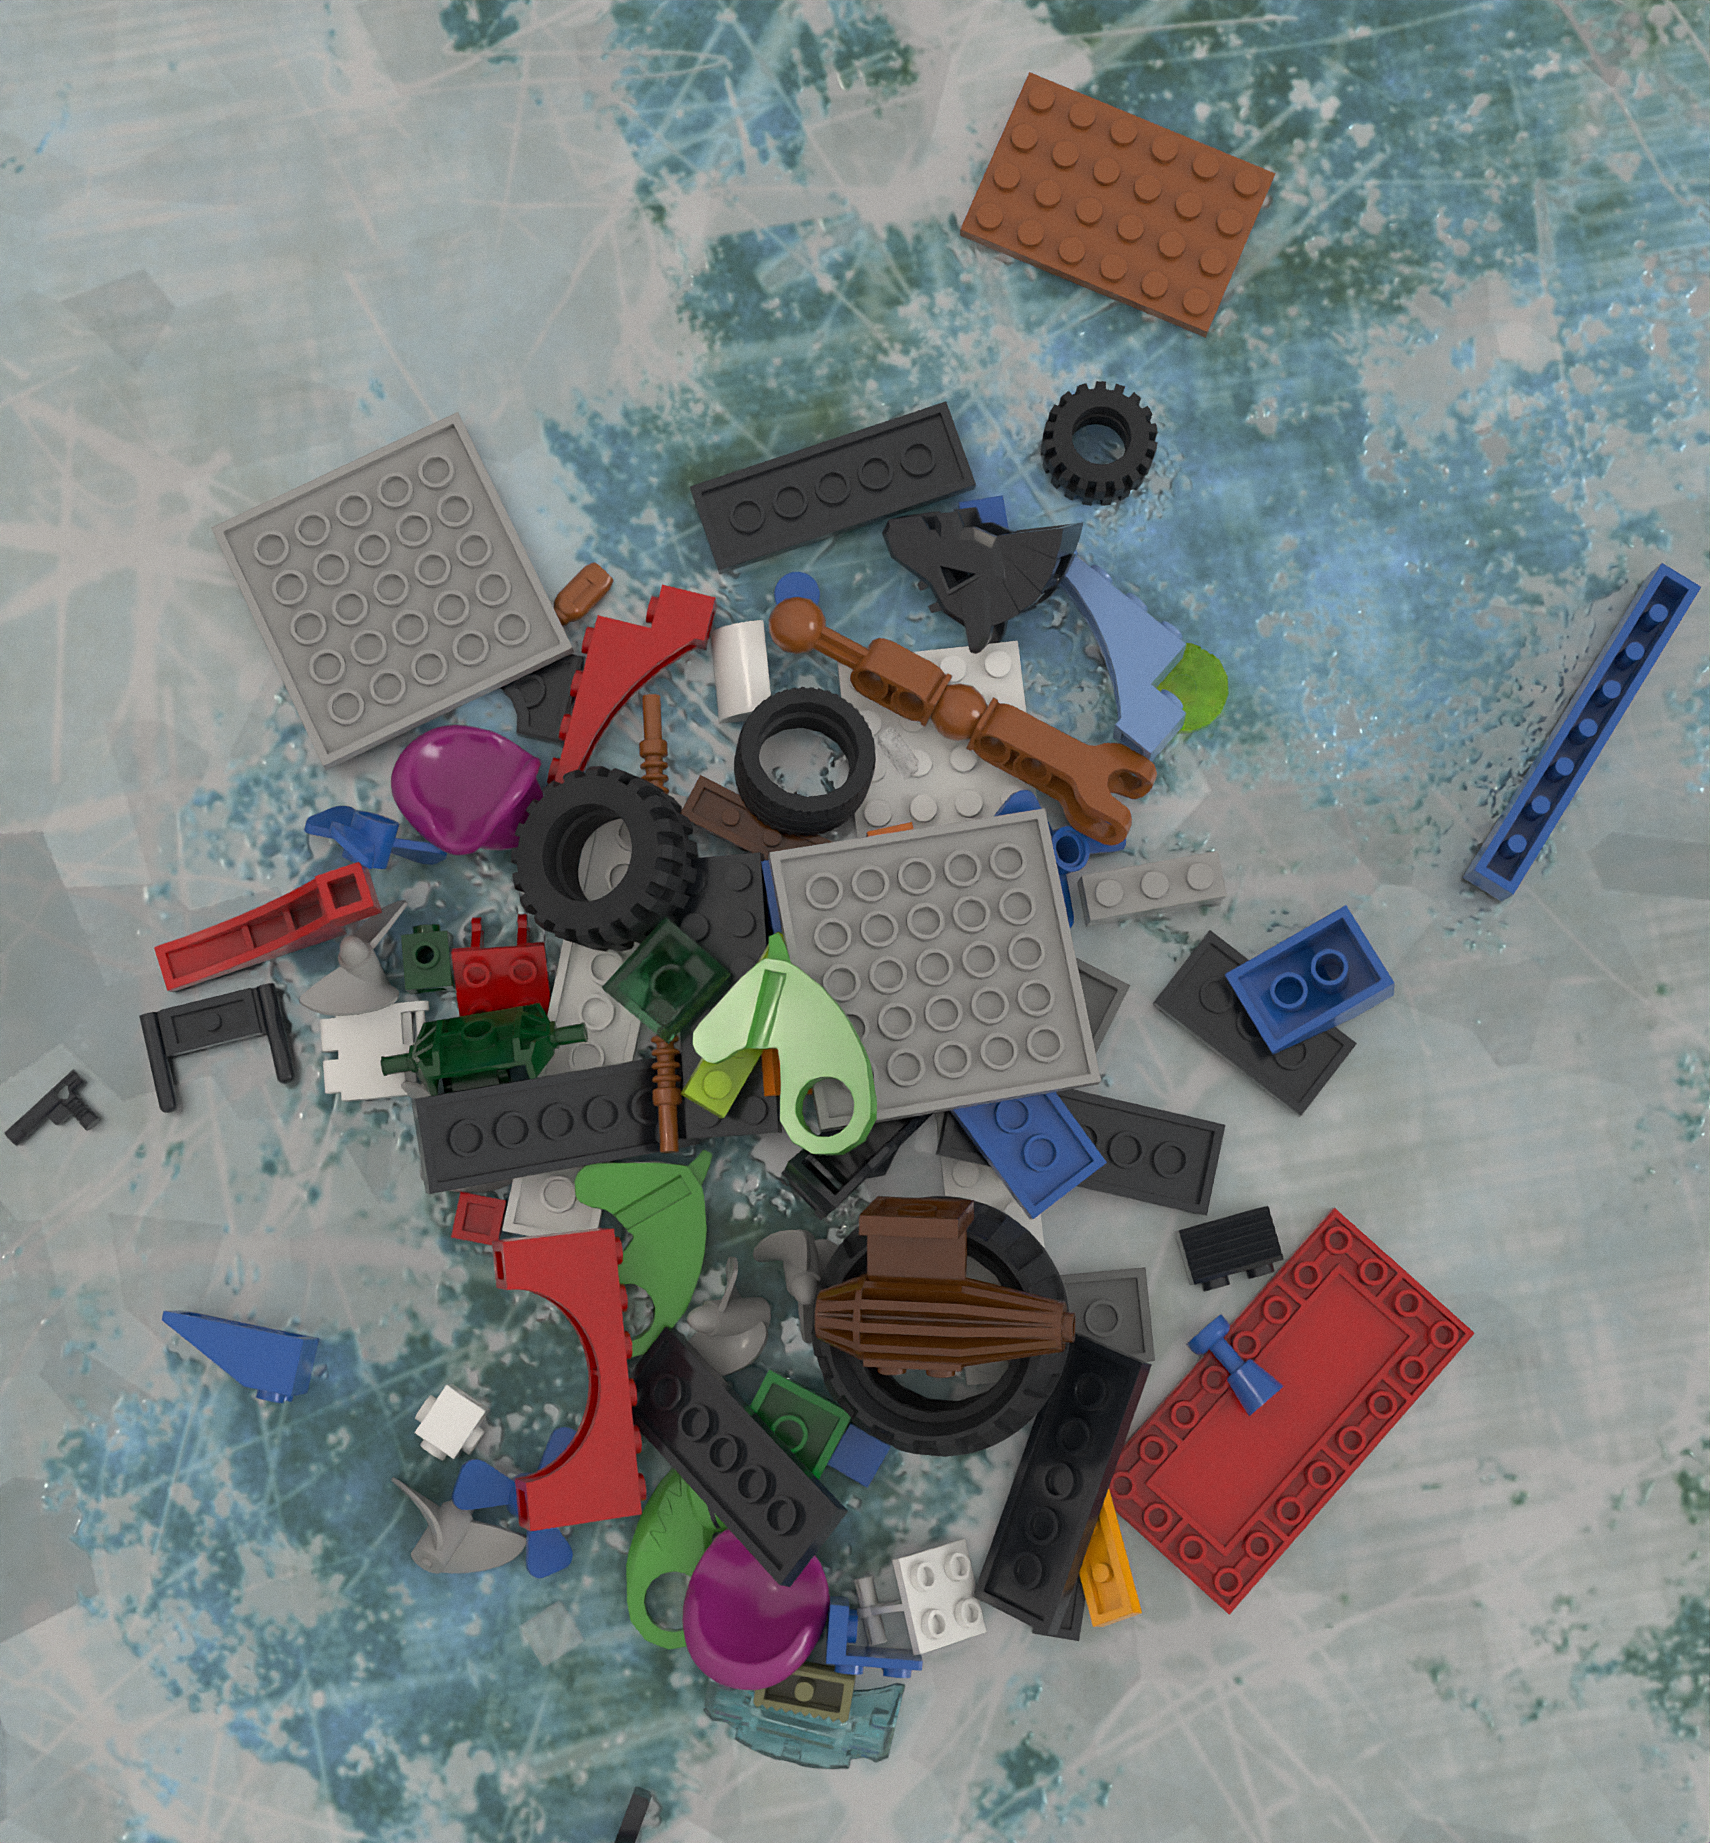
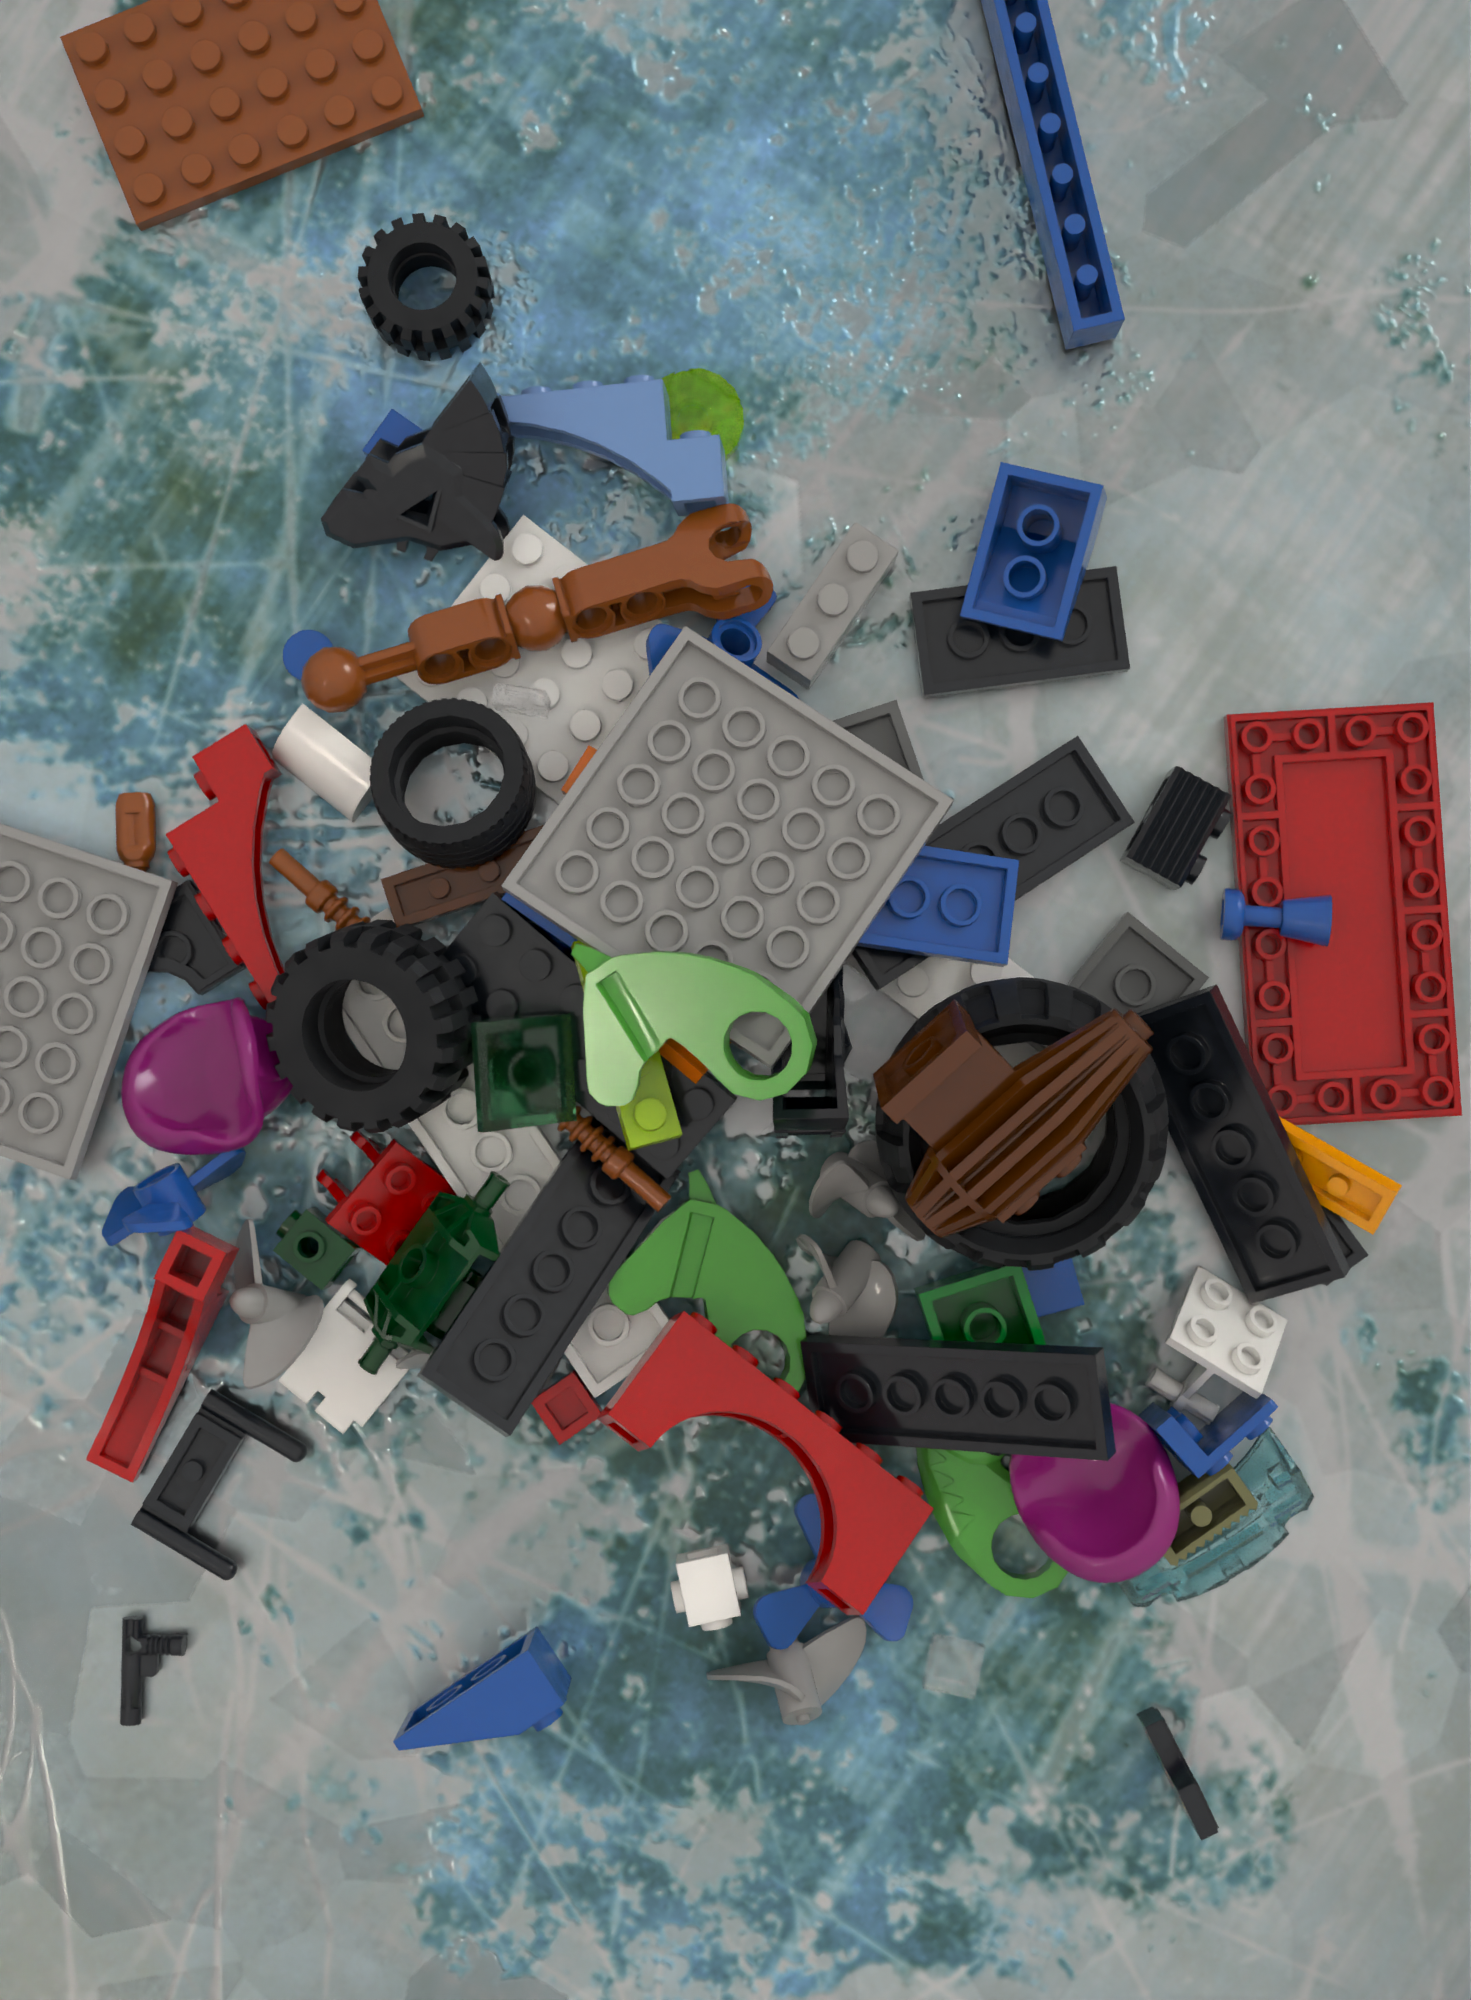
camera: 40 degrees left, 5 degrees up
black plate [690,401,976,575] -> none

